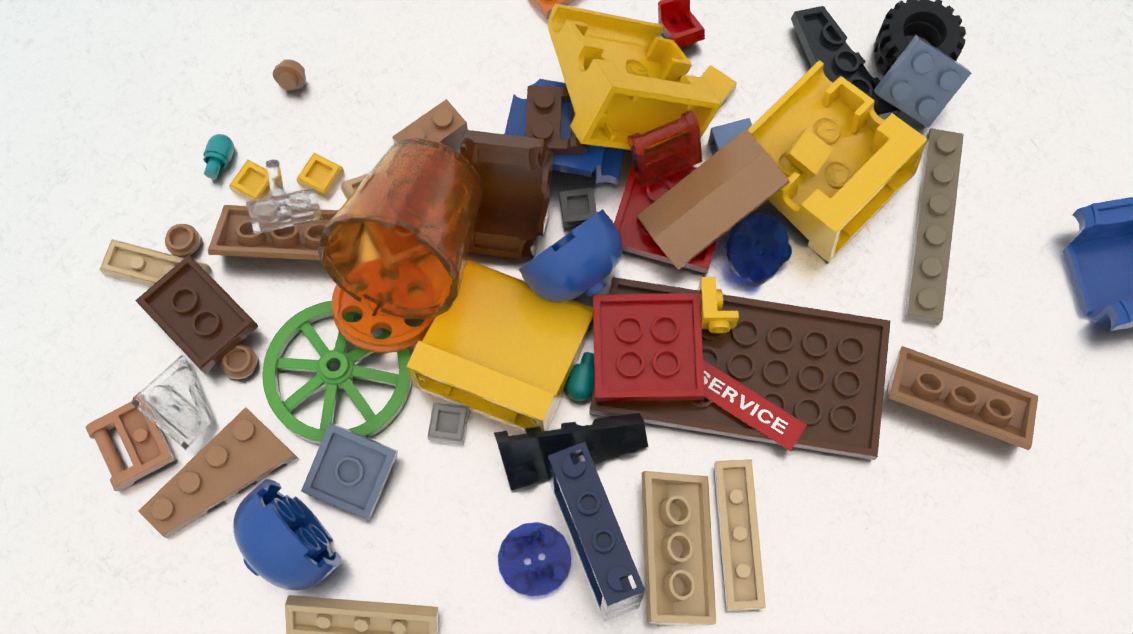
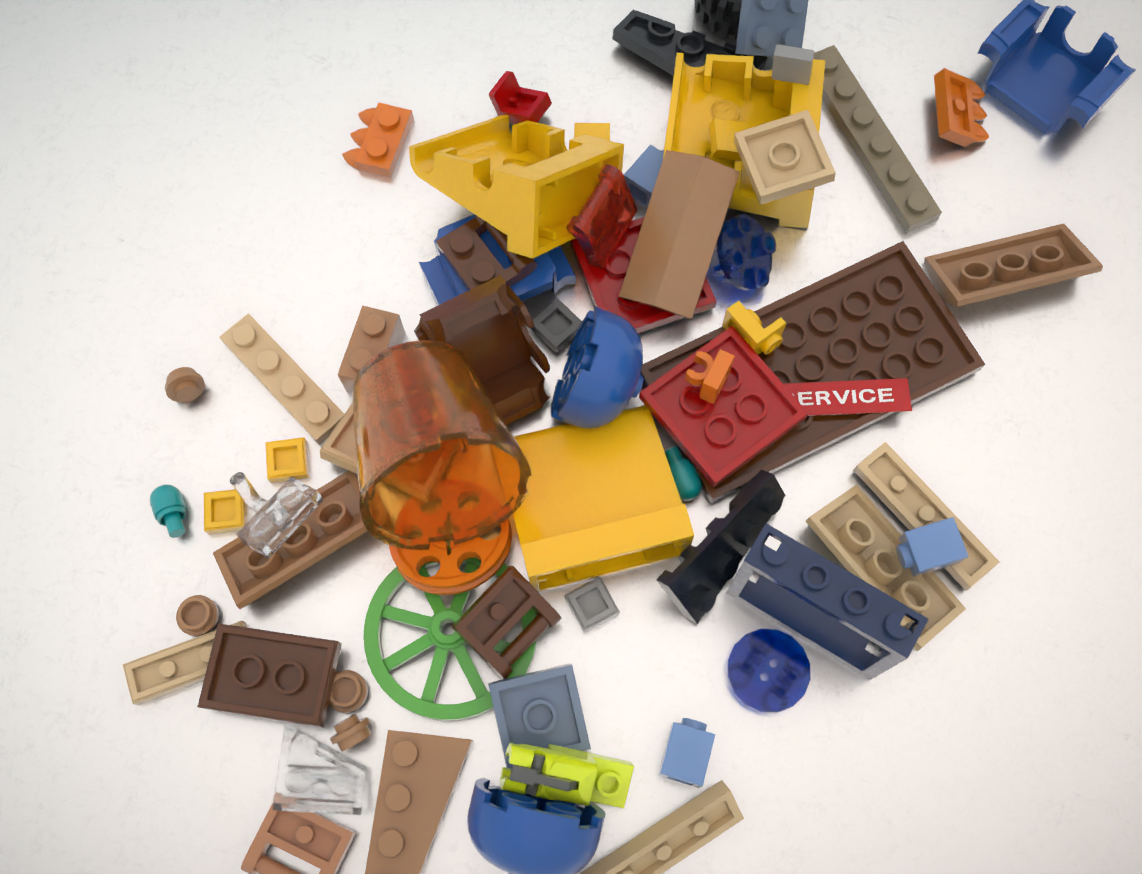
camera: 35 degrees left, 0 degrees up
none -> tan plate [219,313,344,445]
none -> medium nougat plate [330,714,372,752]
none -> reddish brown plate [451,566,562,679]
none -> neon yellow plate [500,743,634,808]
none -> medium blue brick [658,718,716,788]
none -> orange tile [685,349,735,404]
none -> tan plate [734,110,836,205]
none -> light grey tile [772,44,814,85]
none -> medium blue brick [896,517,969,577]
none -> orange plate [934,68,989,147]

